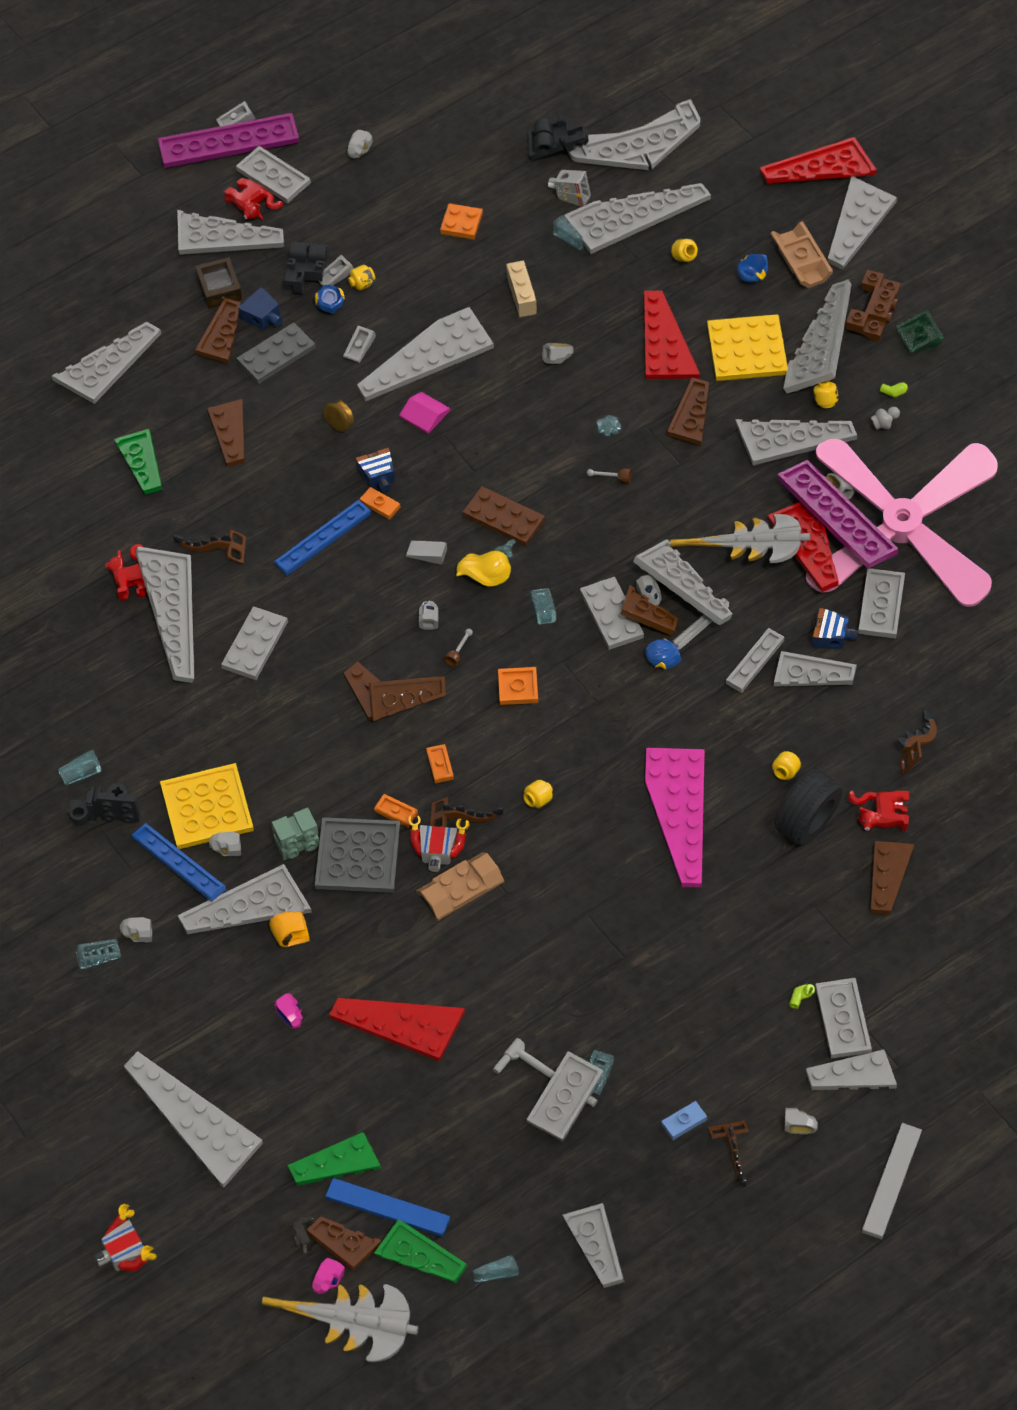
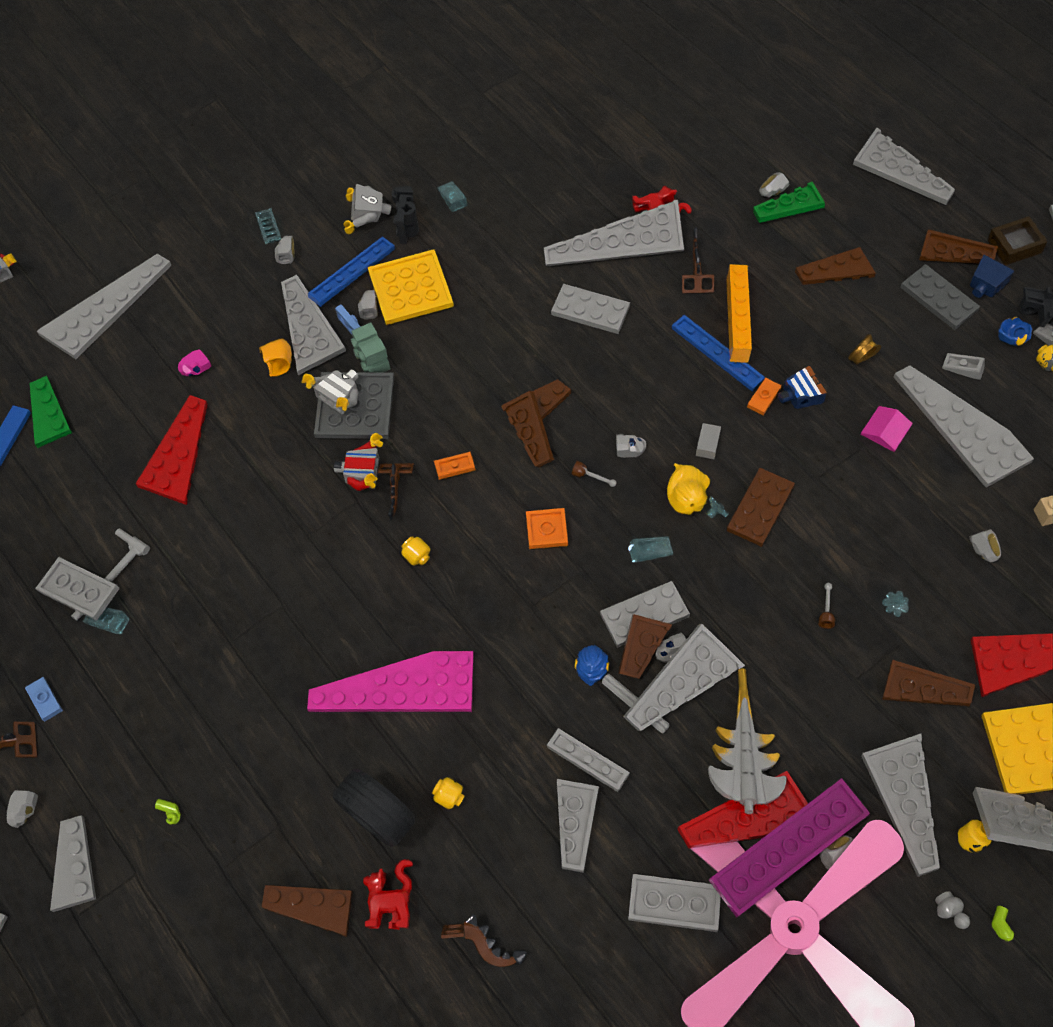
camera: 90 degrees right, 5 degrees up
orange plate [374,794,418,828] -> none
medium nougat piece [416,852,504,921] -> none
torso [812,608,858,649] -> none
light grey plate [815,978,872,1058] -> none
none -> torso [301,370,359,415]
none -> medium blue plate [335,305,360,334]
none -> light grey torso [344,184,391,234]
none -> light orange brick [727,264,752,363]
none -> light grey rock [759,172,789,197]

